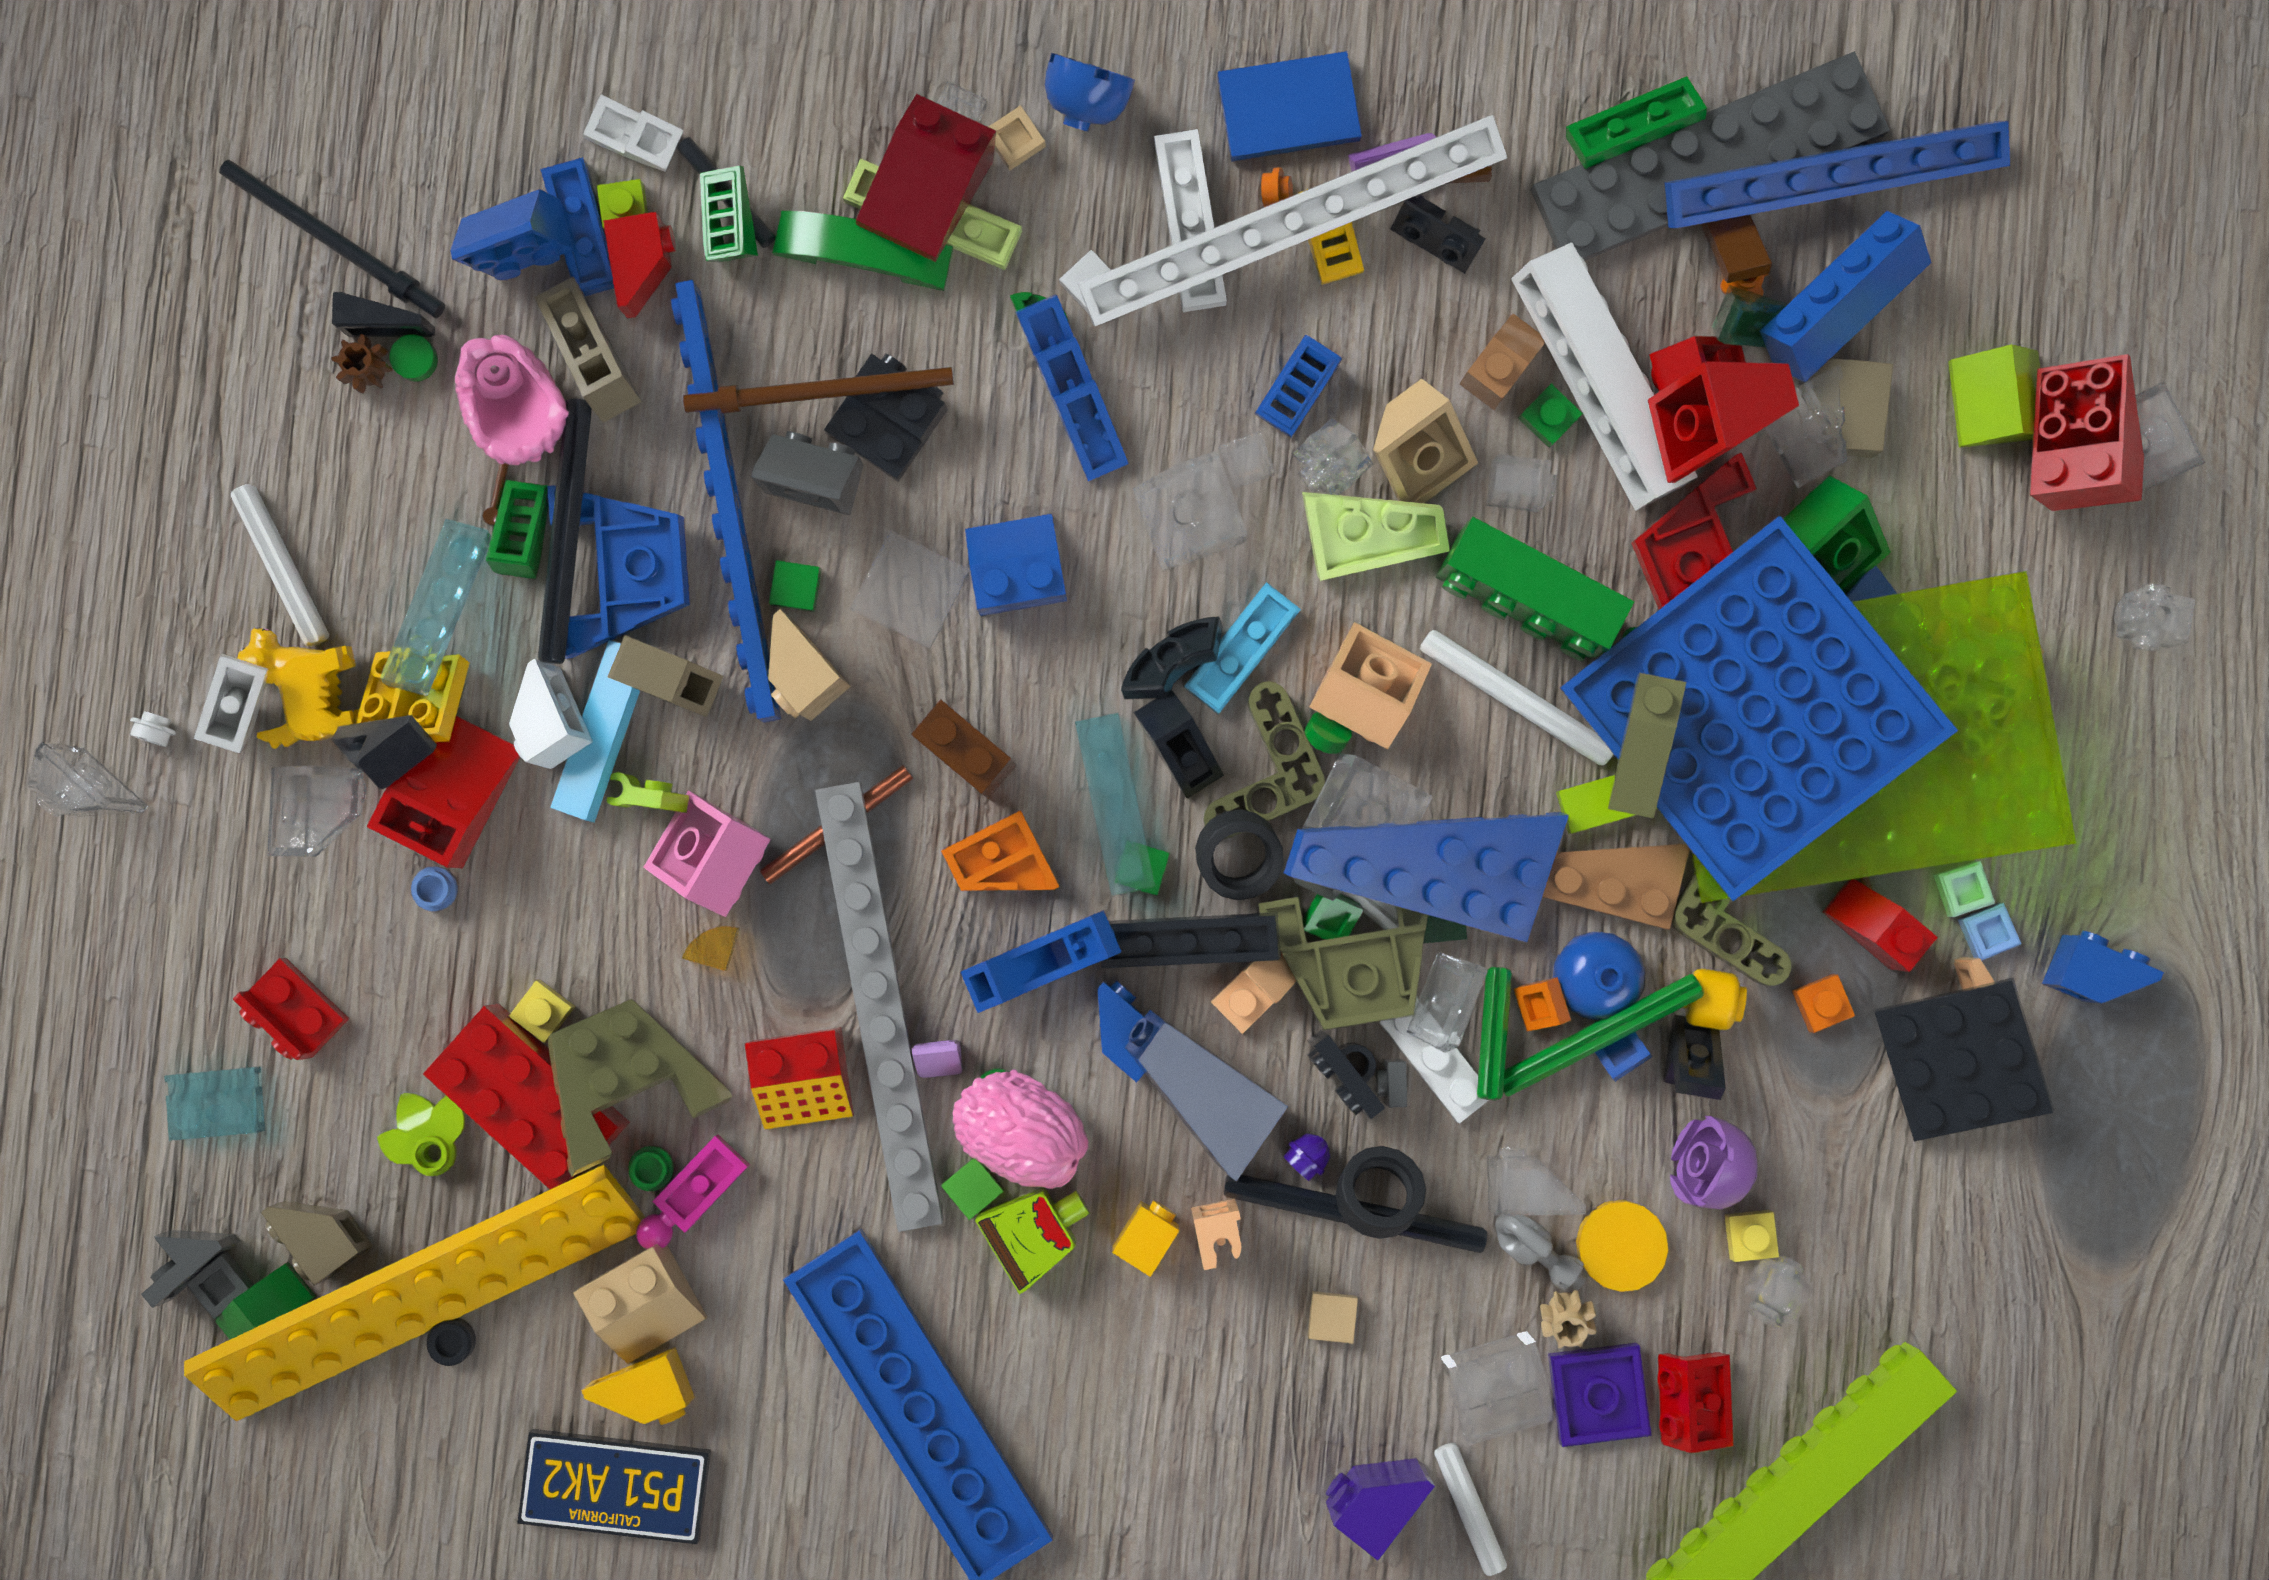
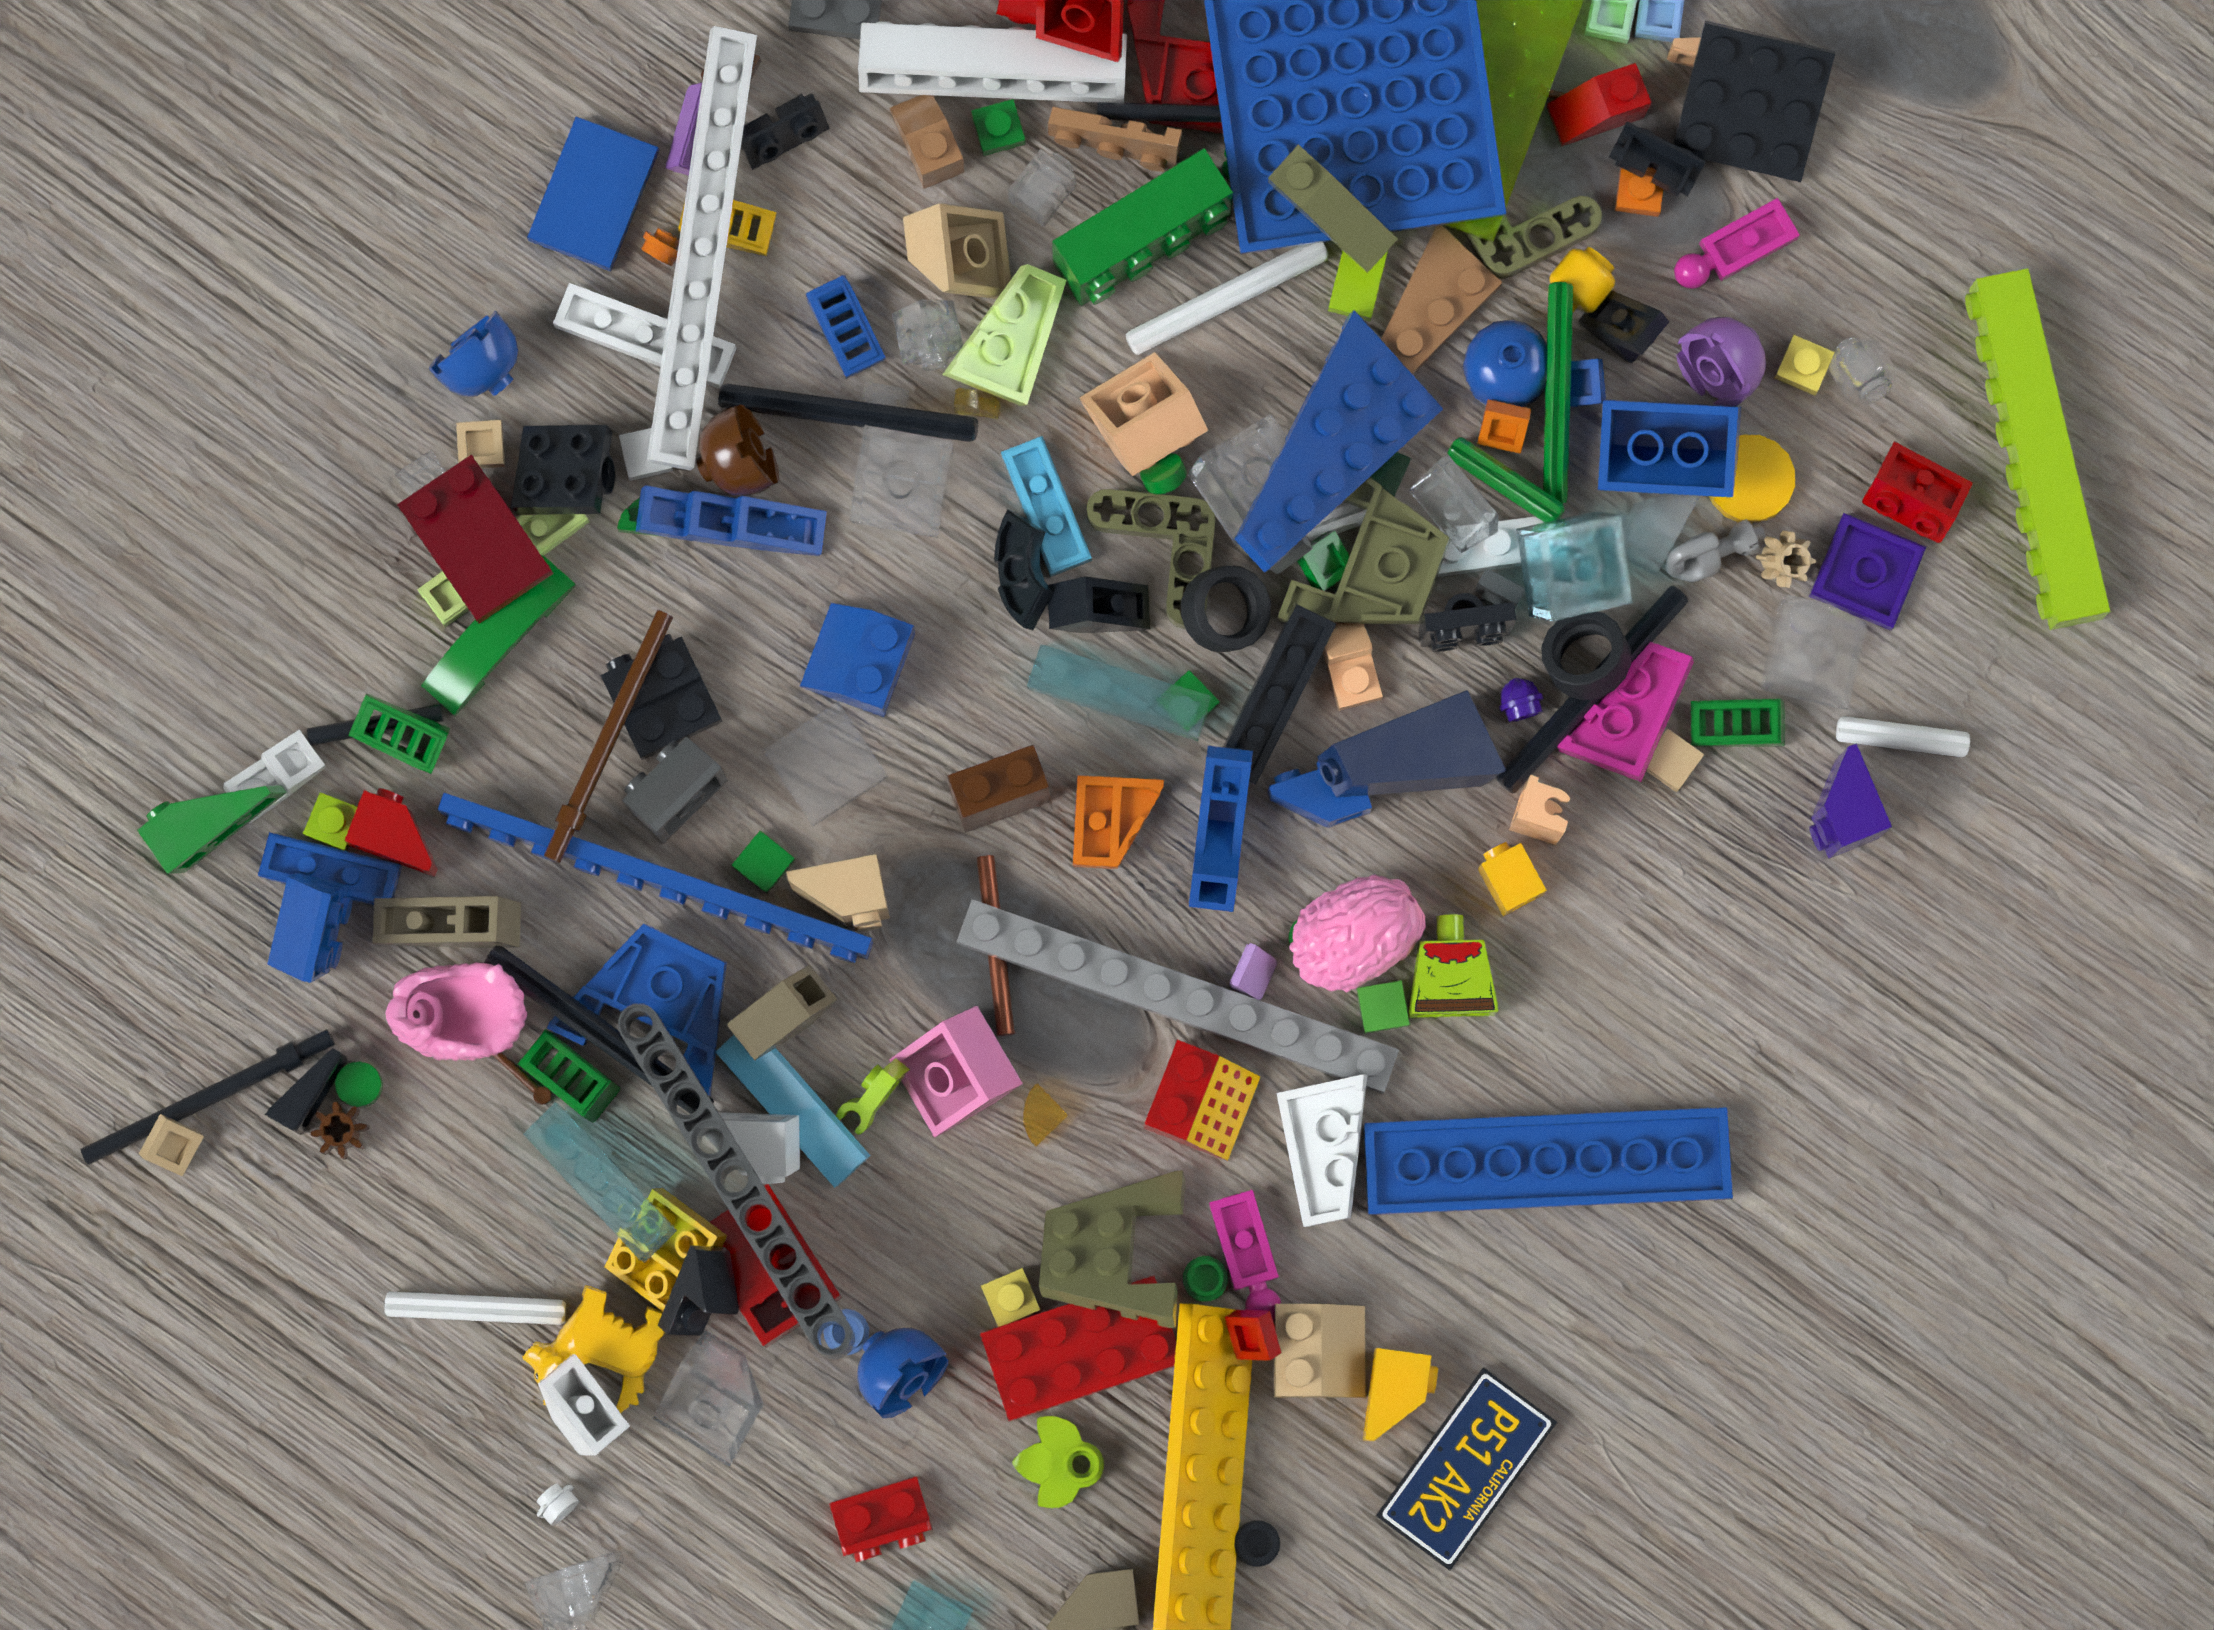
camera: 60 degrees left, 5 degrees down
none -> green slope [137,785,287,874]
none -> tan plate [139,1114,204,1177]
none -> black plate [511,425,616,515]
none -> dark grey beam [618,1004,855,1359]
none -> reddish brown cylinder [696,404,779,496]
none -> black axle [718,383,978,442]
none -> blue cylinder [857,1327,949,1419]
none -> clear yellow tile [954,387,1001,419]
none -> medium nougat wing [1048,107,1182,172]
none -> black bar [1097,102,1222,123]
none -> red plate [1225,1310,1281,1361]
none -> white wing [1277,1074,1367,1227]
none -> clear light blue brick [1516,511,1633,621]
none -> dark pink wing [1557,642,1694,782]
none -> blue slope [1598,399,1741,497]
none -> black hinge [1609,122,1706,197]
none -> dark pink plate [1674,198,1800,289]
none -> green slope [1691,699,1785,747]

